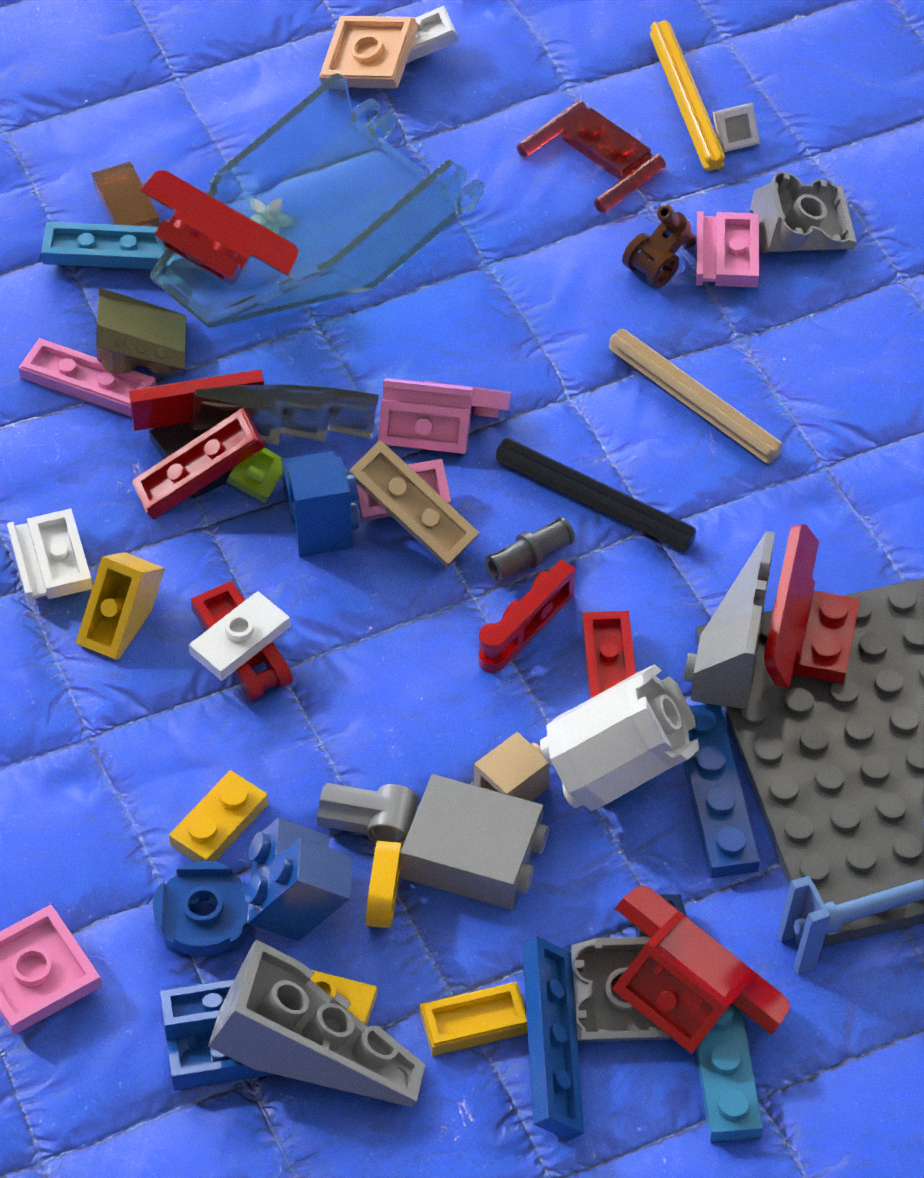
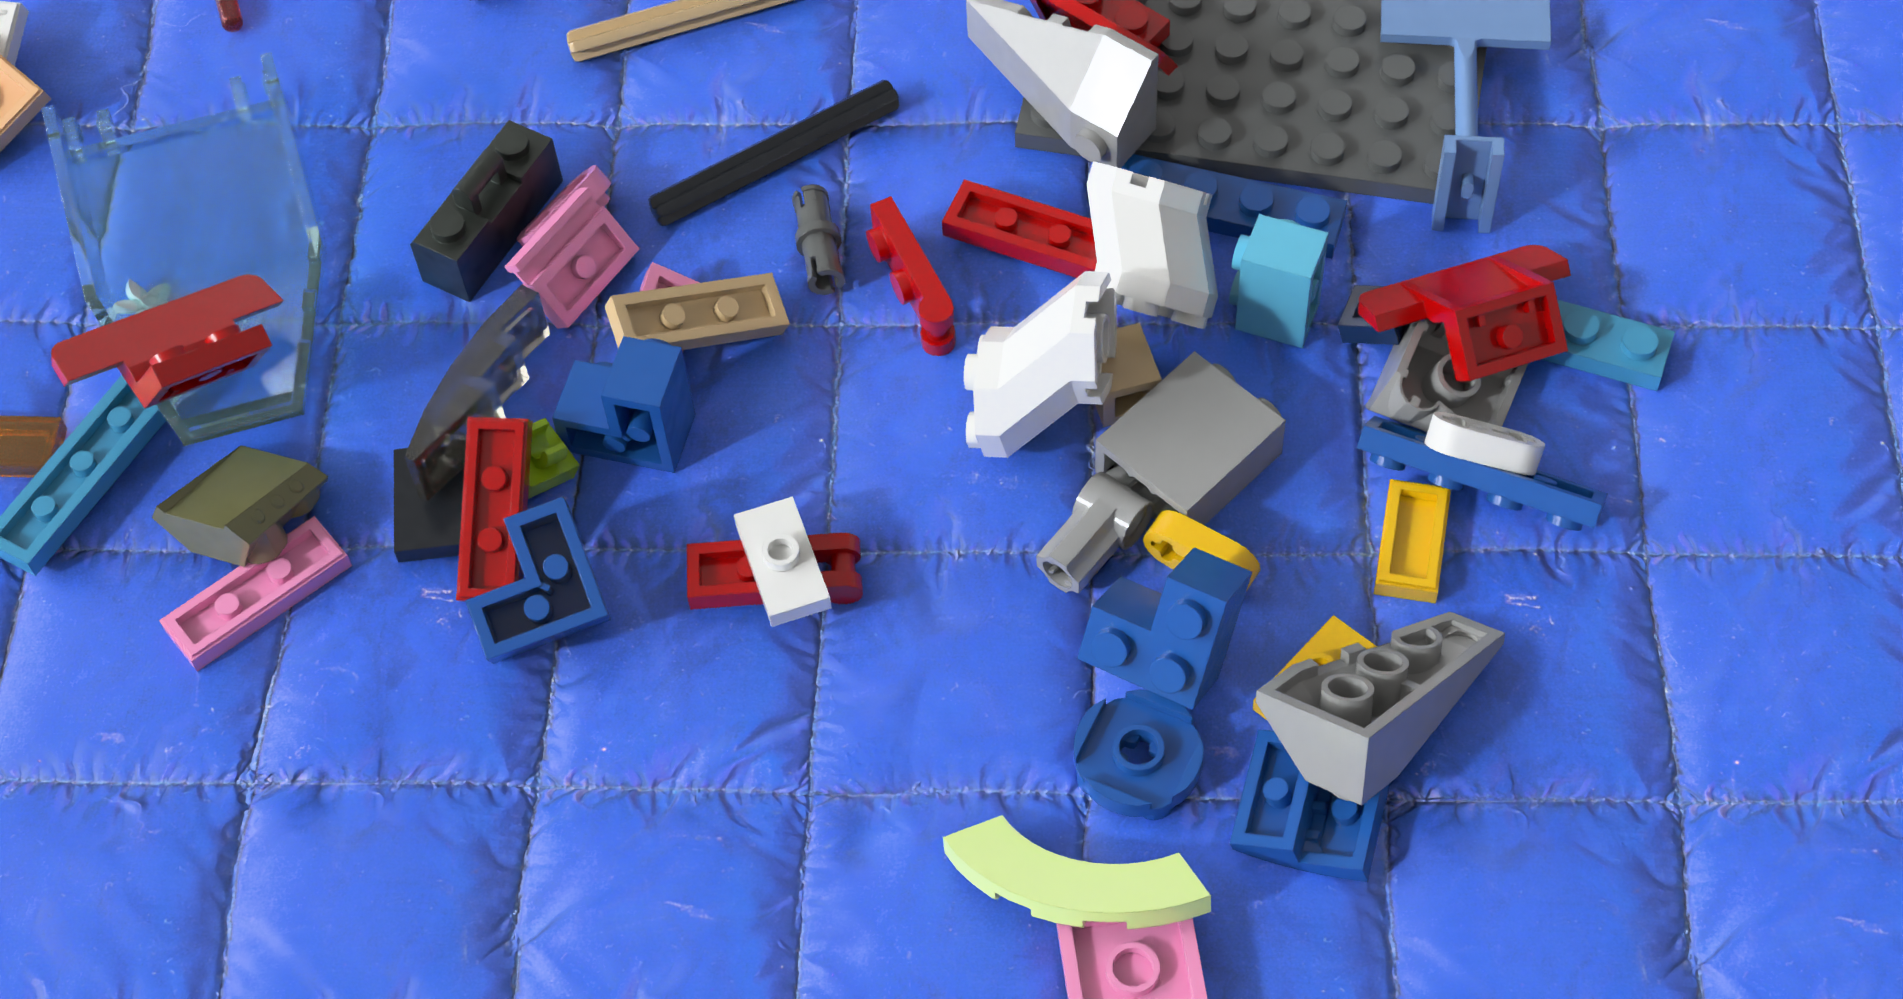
camera: 60 degrees left, 5 degrees up
white plate [7,509,93,604] -> none
yellow slope [75,552,165,660] -> none
red tile [129,369,266,431] -> none
yellow plate [169,770,269,862] -> none
none -> pearl dark grey piece [410,120,563,302]
none -> blue brick [465,496,611,664]
none -> yellowish green tile [943,815,1211,929]
none -> white brick [964,271,1117,458]
none -> medium azure brick [1229,214,1328,348]
none -> white beam [1424,412,1545,476]

